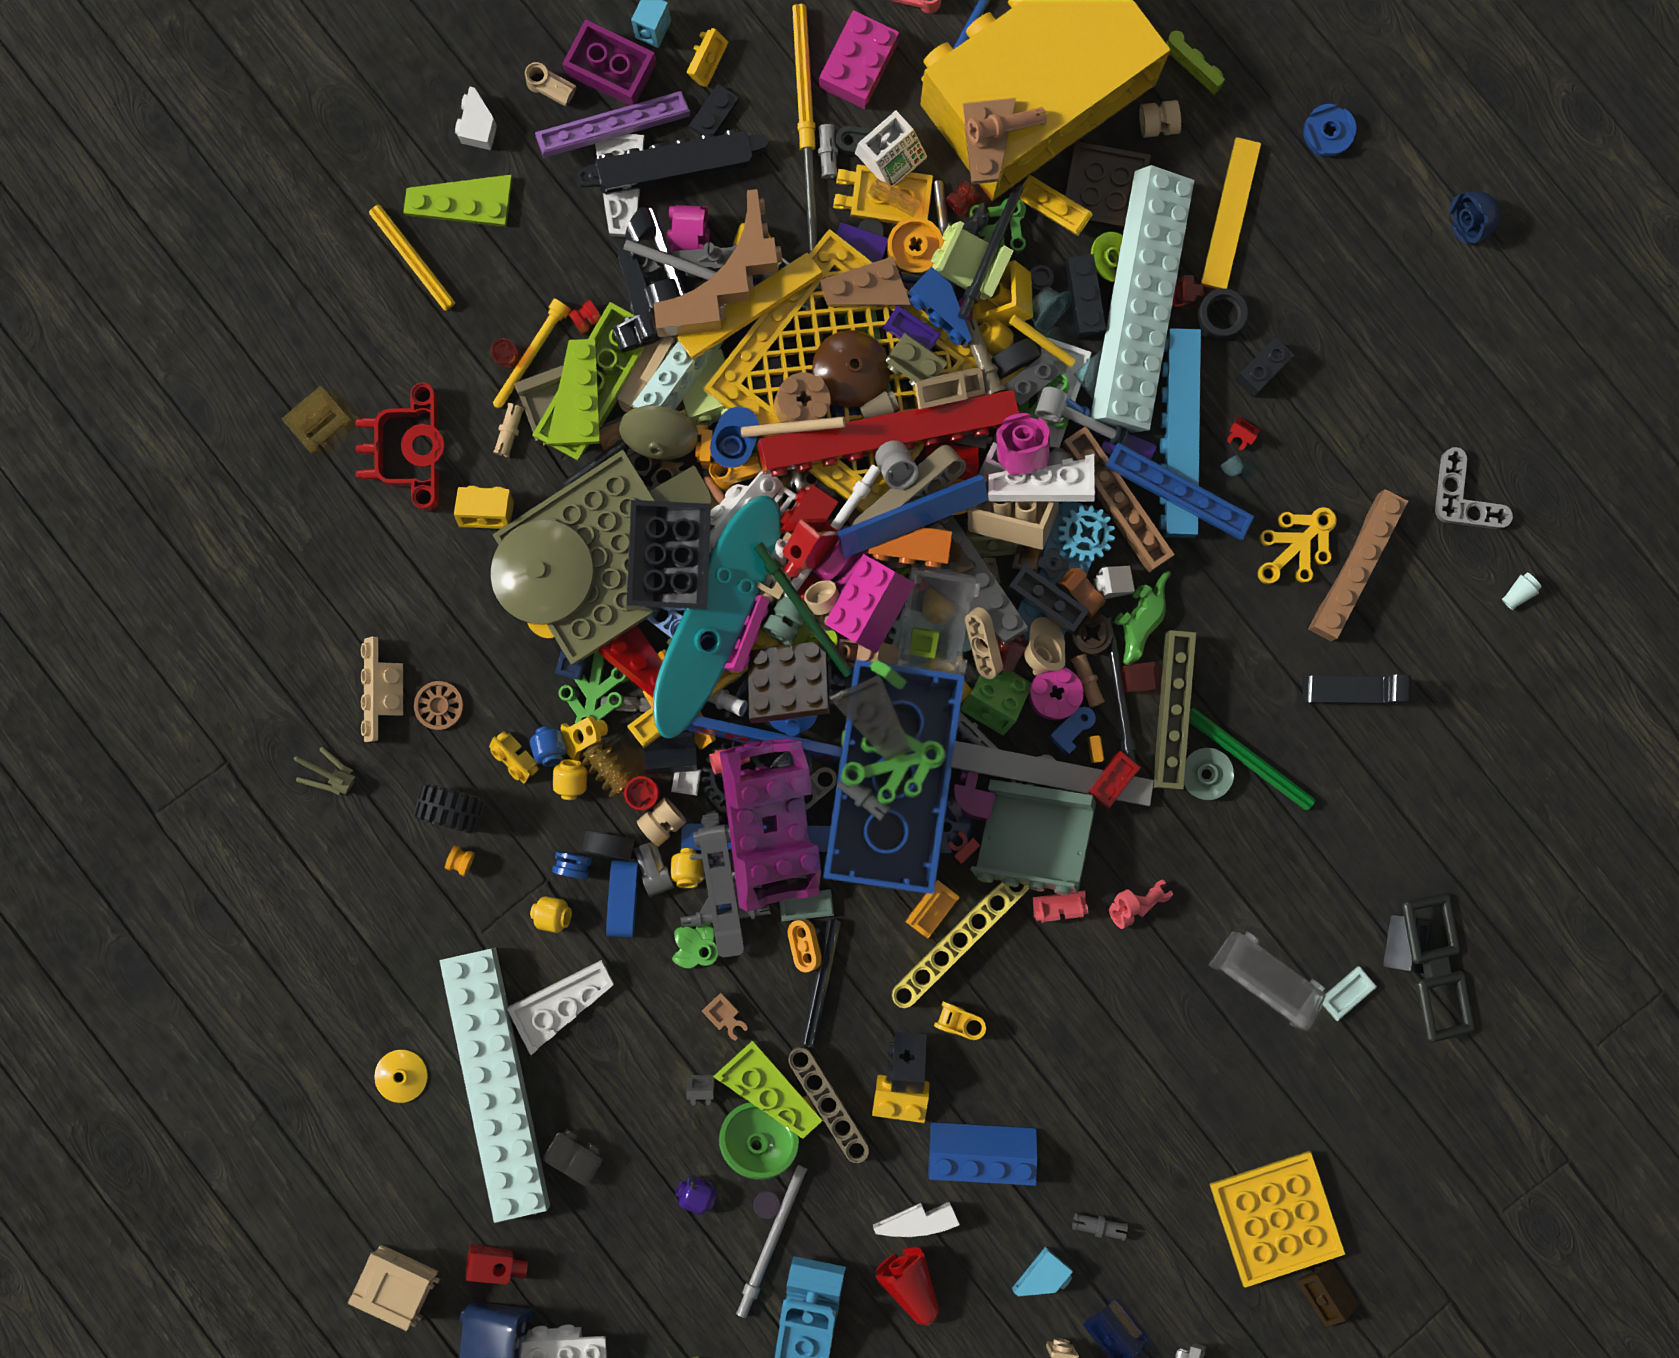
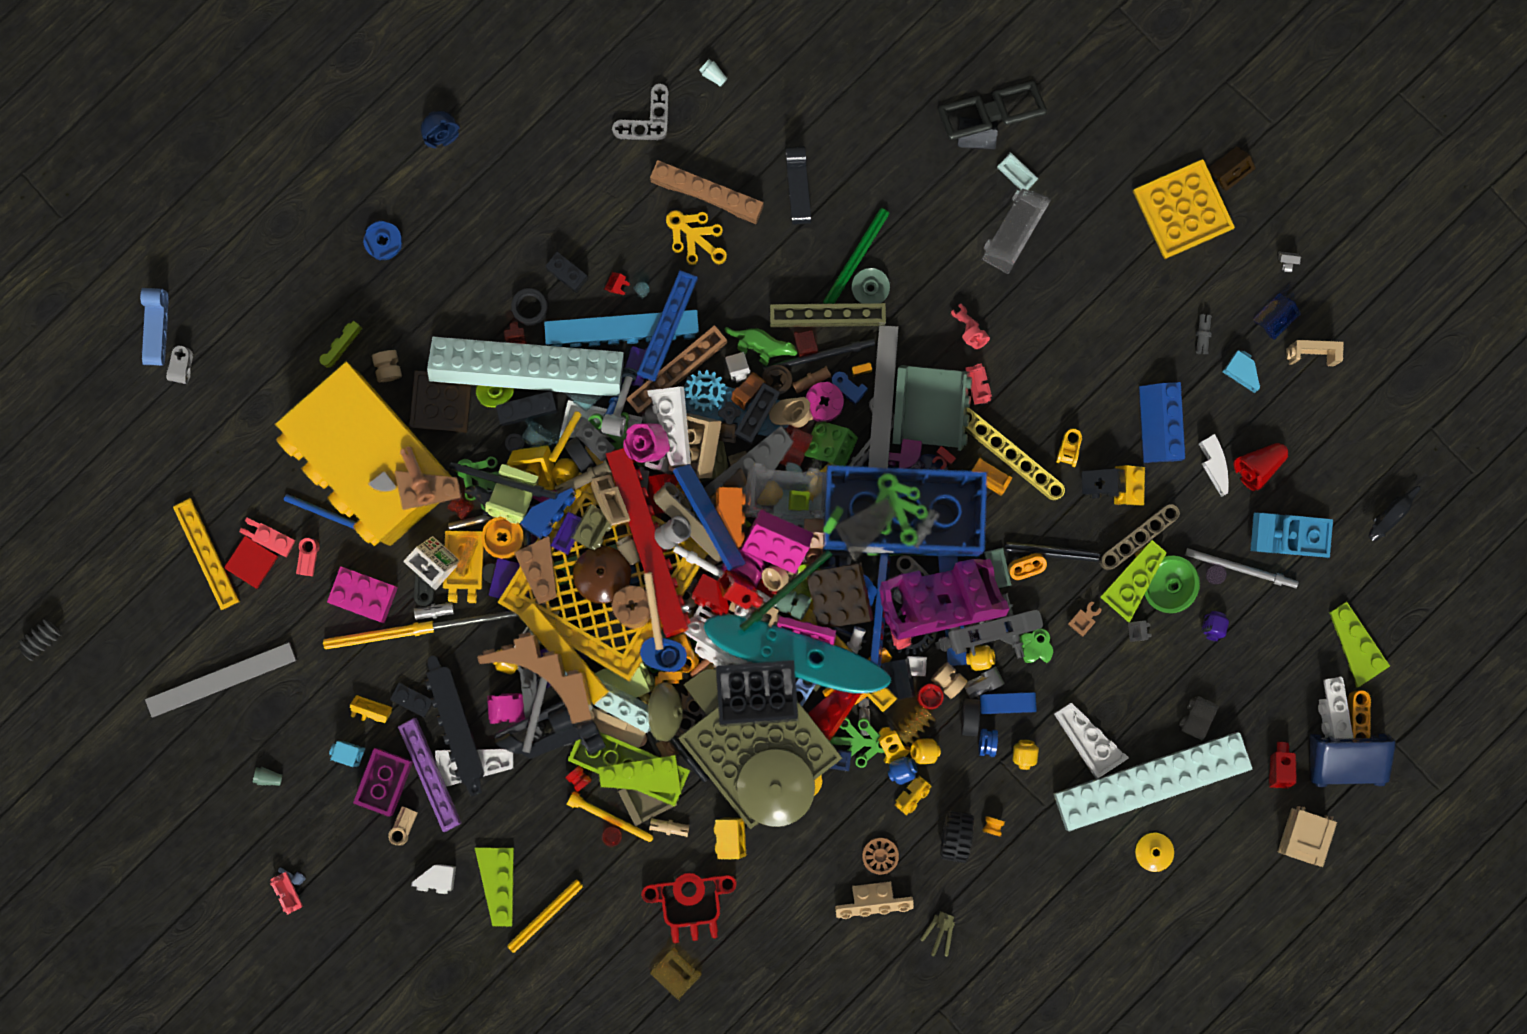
camera: 90 degrees left, 0 degrees up
tan beam [965,607,1003,679] -> none
yellow tile [1020,175,1093,236] -> none
red plate [1087,751,1141,808] -> none
yellow tile [1200,137,1261,289] -> none
none -> light grey tile [369,472,397,492]

